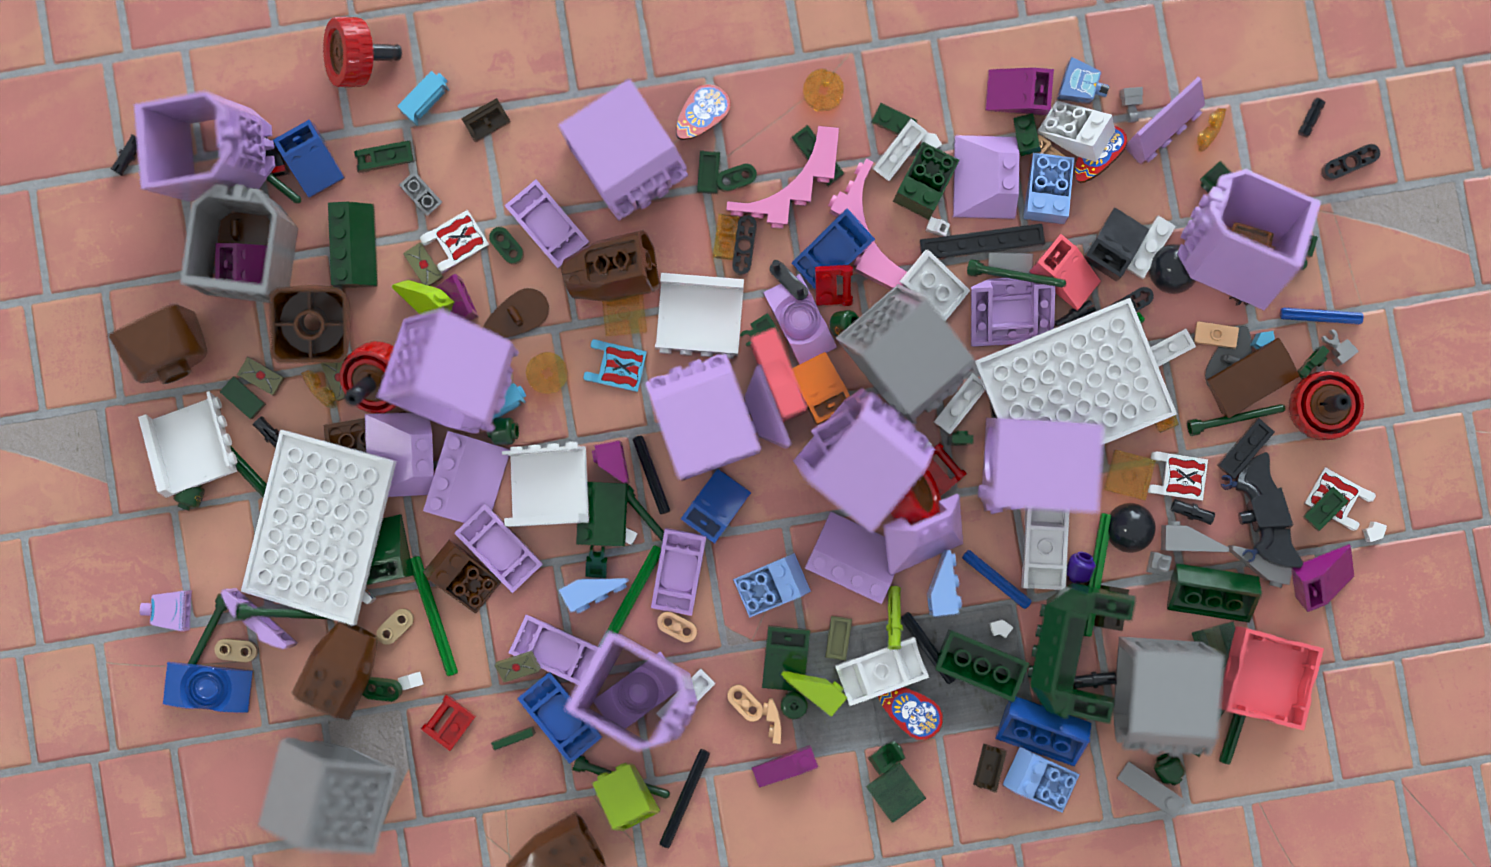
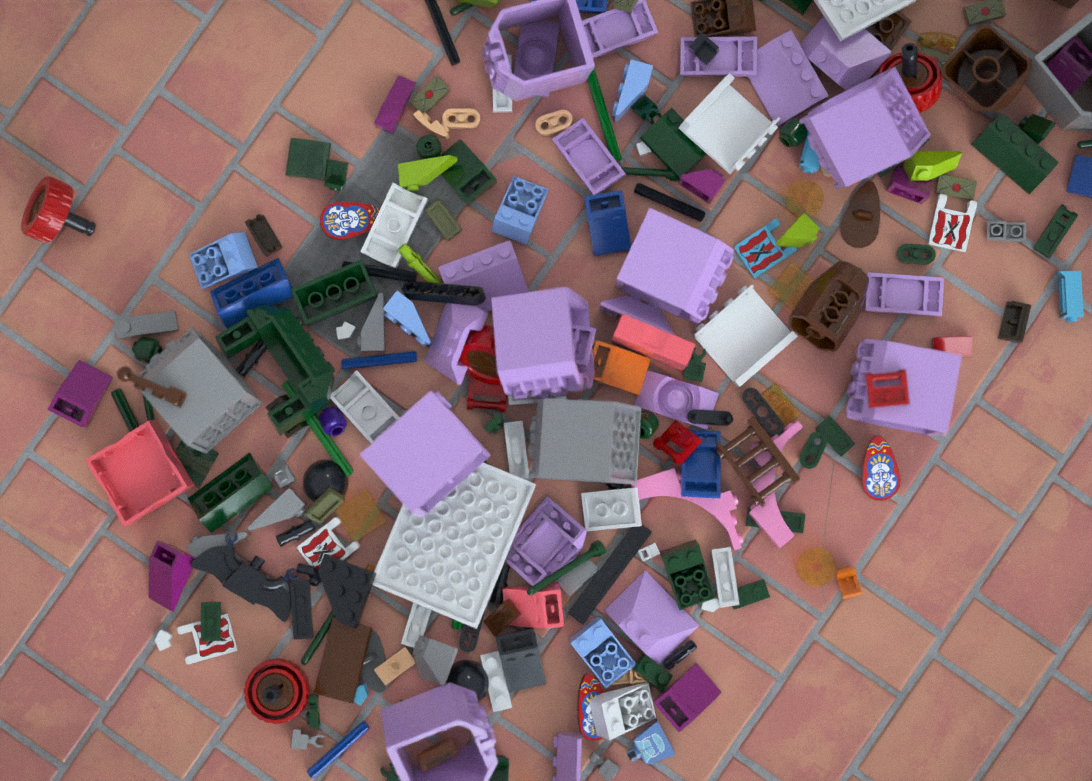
camera: 140 degrees right, 0 degrees up
none -> magenta slope [47,360,113,428]
none -> reddish brown plate [117,366,187,408]
none -> black arm [297,563,321,586]
none -> olive tile [305,487,345,524]
none -> black plate [318,554,377,629]
none -> light grey slope [358,293,386,352]
none -> black beam [402,281,486,305]
none -> olive tile [410,75,450,114]
none -> light grey slope [413,635,458,686]
none -> reddish brown plate [483,599,521,637]
none -> black axle [663,640,697,670]
none -> black panel [689,32,719,65]
none -> reddish brown fence [715,416,801,508]
none -> lime slope [775,213,820,248]
none -> orange bracket [836,566,862,599]
none -> red plate [865,369,910,408]
none -> slope [932,336,972,356]
none -> dark green slope [1018,114,1056,144]

